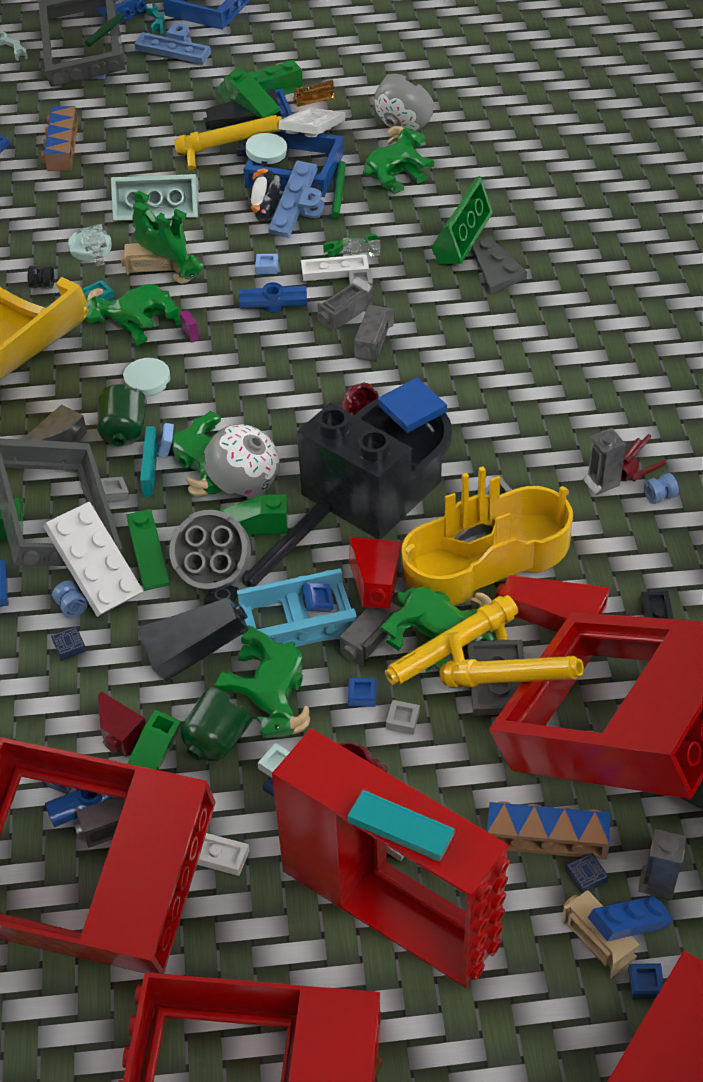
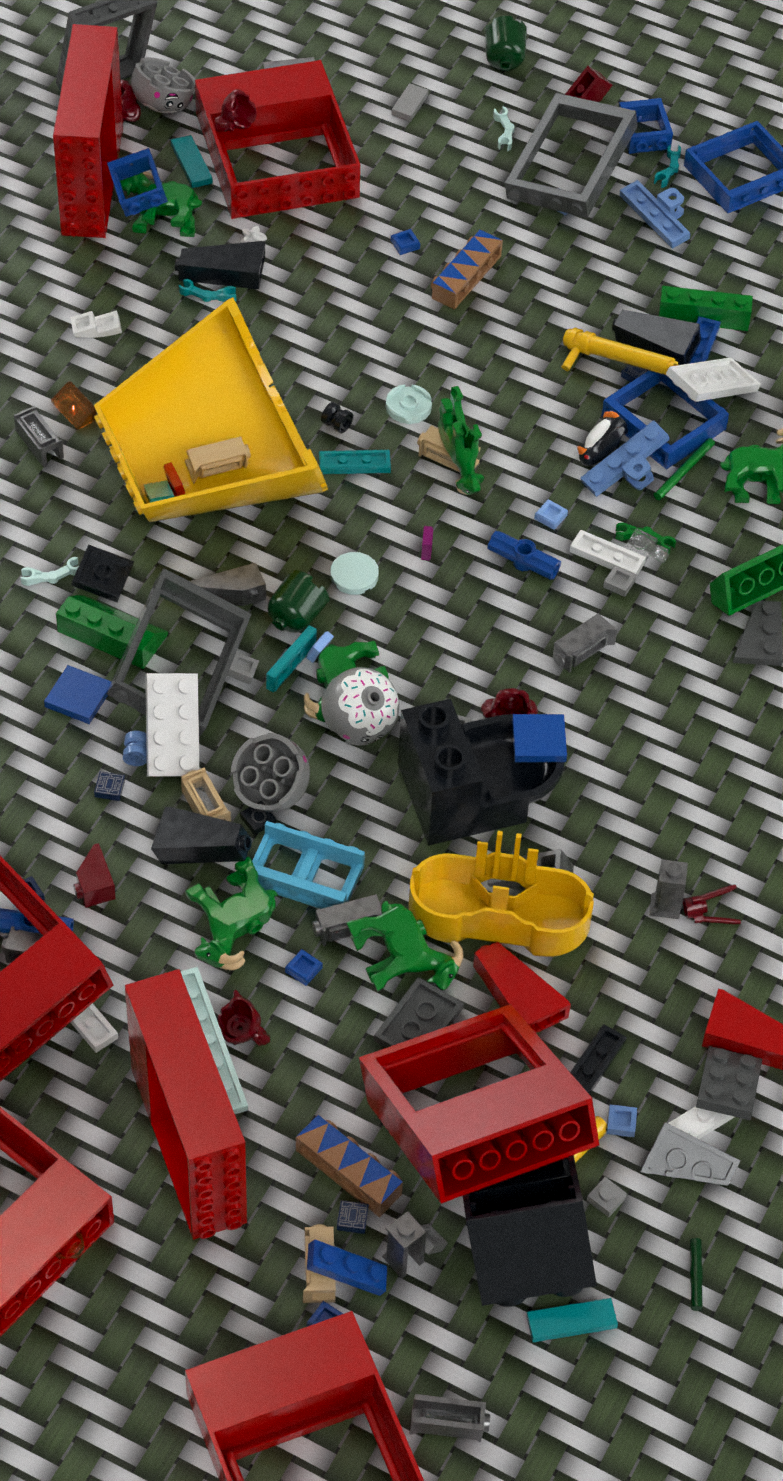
camera: 30 degrees right, 5 degrees up
clear plate [80,224,107,266] -> none
dark green piece [84,12,125,47] -> none
green animal [85,284,182,346] -> none
light aqua slope [111,174,199,221] -> none
green slope [126,509,170,591] -> none
green slope [127,710,181,770] -> none
dark green cylinder [181,687,253,761] -> none
green slope [218,494,288,534] -> none
green slope [224,68,280,118] -> none
black axle [242,500,330,587] -> none
light aqua tile [246,133,287,164] -> none
clear orange slope [293,80,334,107] -> none
blue tile [302,583,334,612] -> none
flat silver window [317,276,373,331] -> none
teal tile [348,790,455,862] -> none
red slope [349,537,402,609] -> none
yellow cylinder [385,595,518,685] -> none
light grey plate [386,700,420,735] -> none
yellow cylinder [440,632,584,688] -> none
medium blue wheel [644,473,679,504] -> none
none -> tan window [181,767,231,822]

